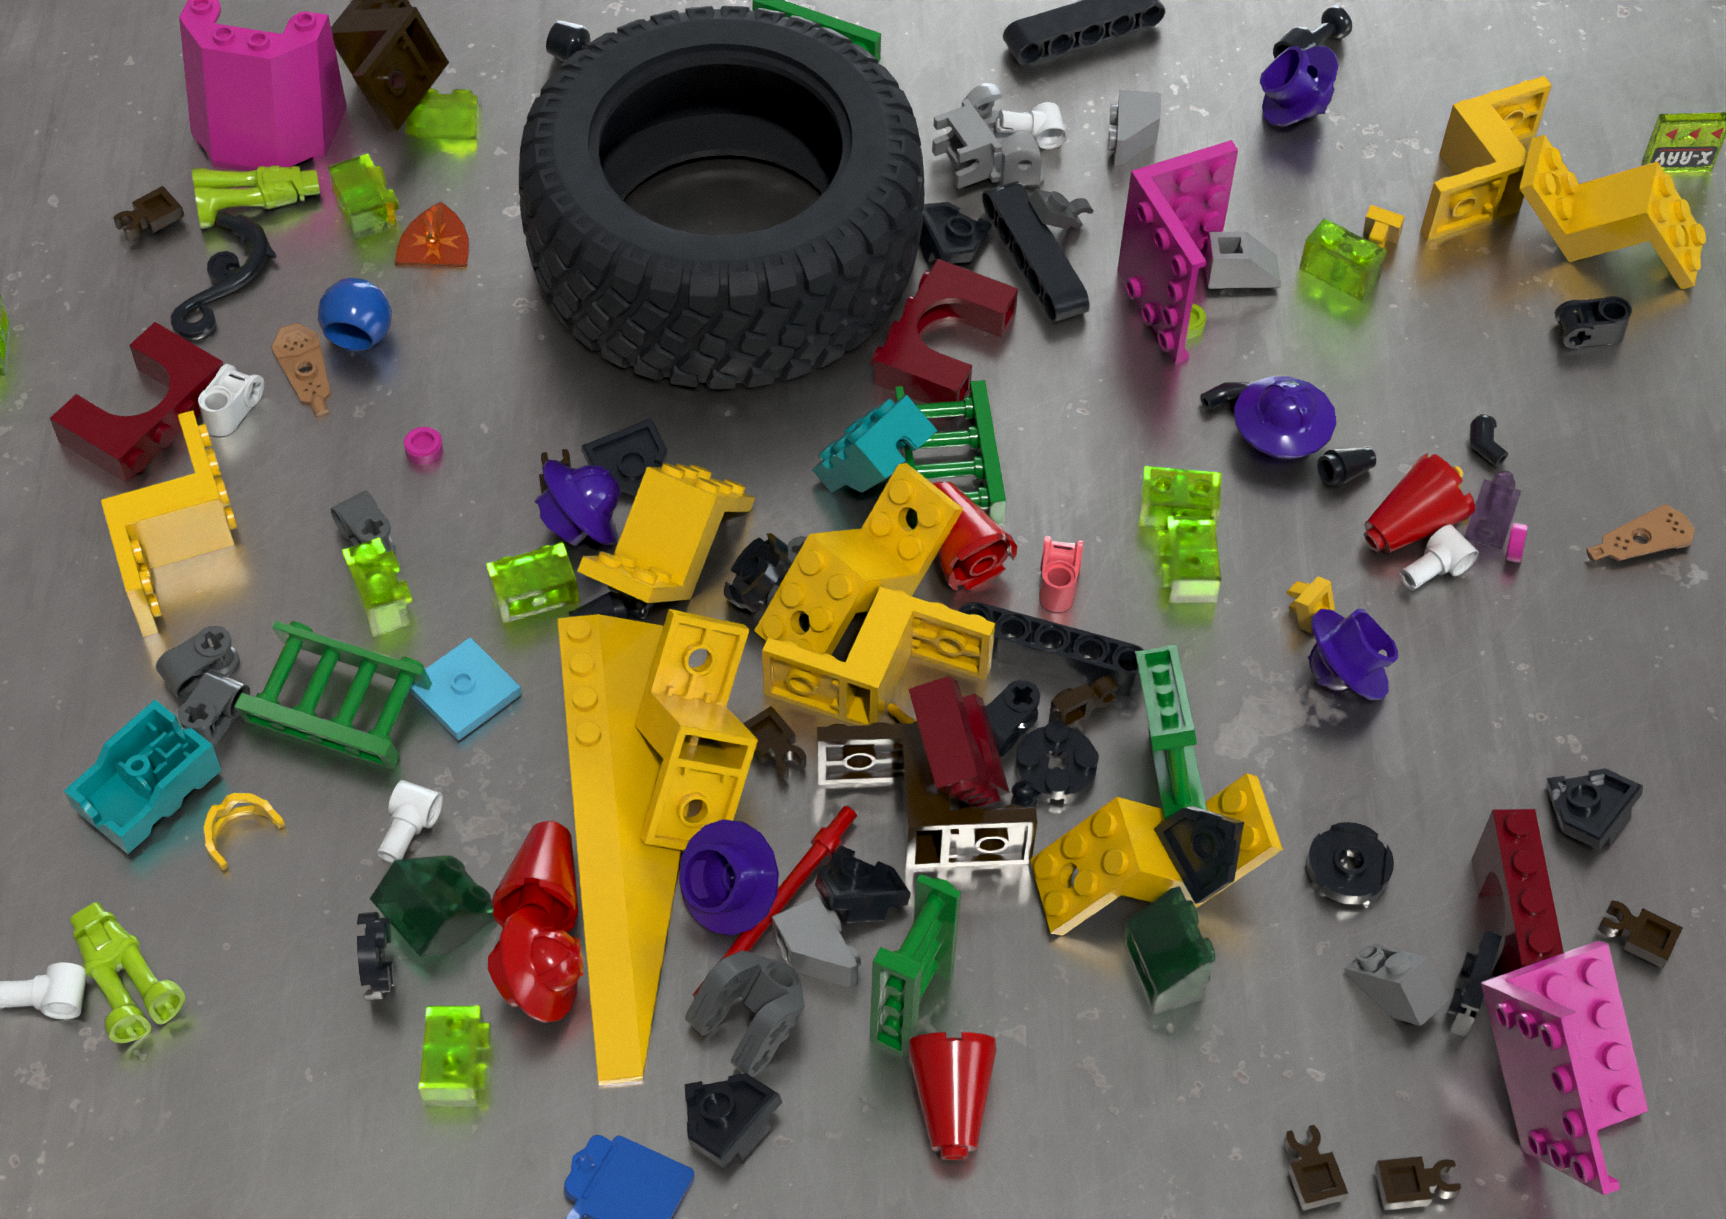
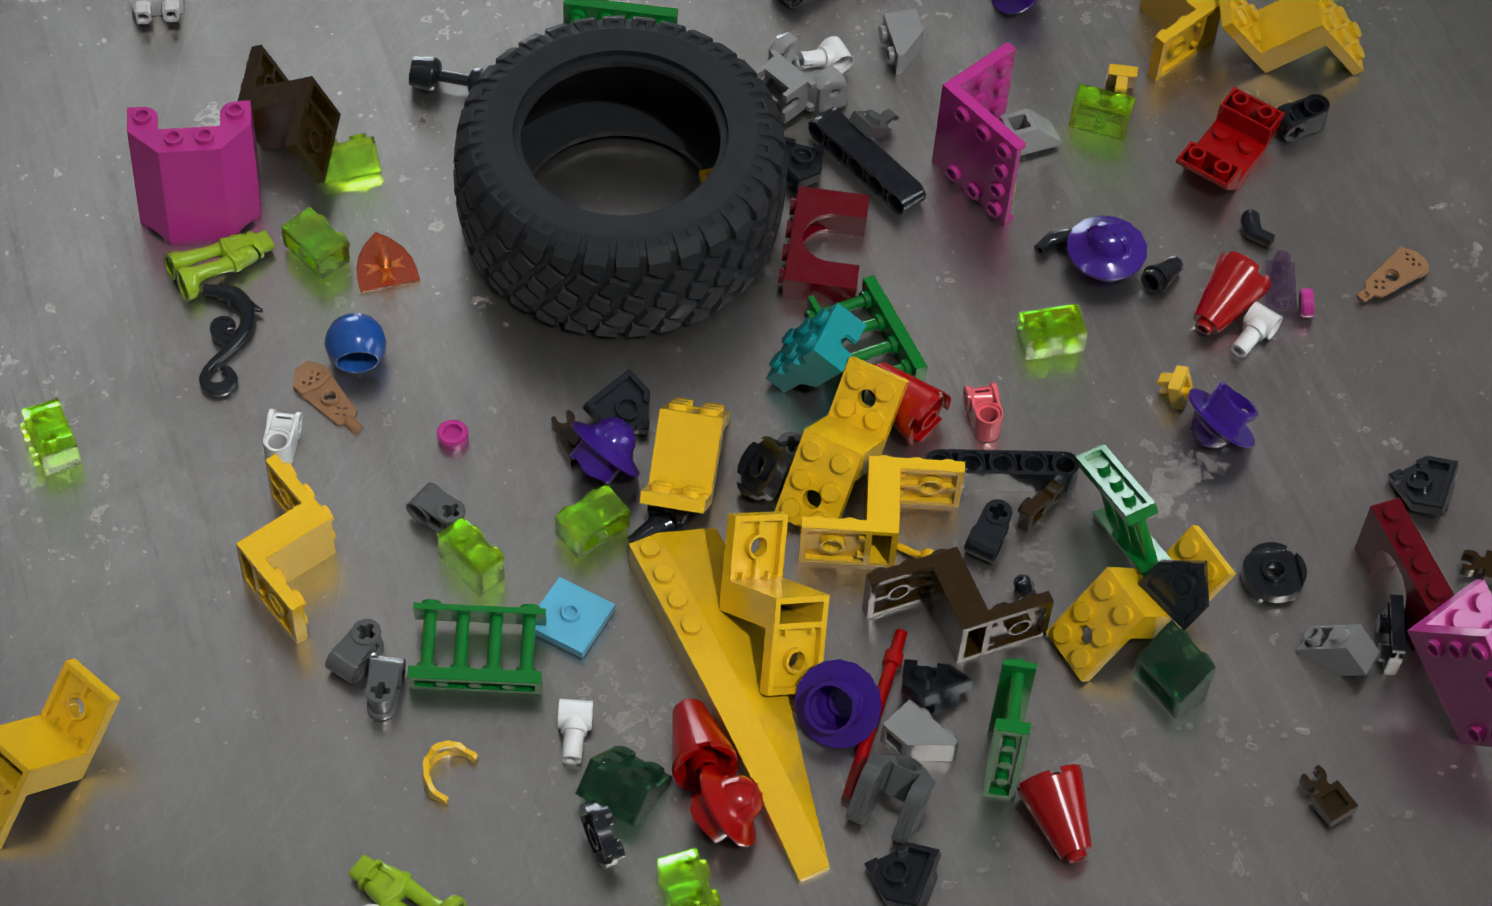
camera: 20 degrees left, 0 degrees up
dark red arch [50,322,224,483] -> none
teal piece [64,699,222,854] -> none
dark brown plate [113,186,184,241] -> none
dark brown plate [743,706,806,779] -> none
dark red arch [908,676,1010,809] -> none
black plate [1015,721,1099,803] -> none
clear neon green brick [1158,516,1221,603] -> none
dark brown plate [1374,1156,1461,1210] -> none
none -> red slope [1176,87,1285,190]

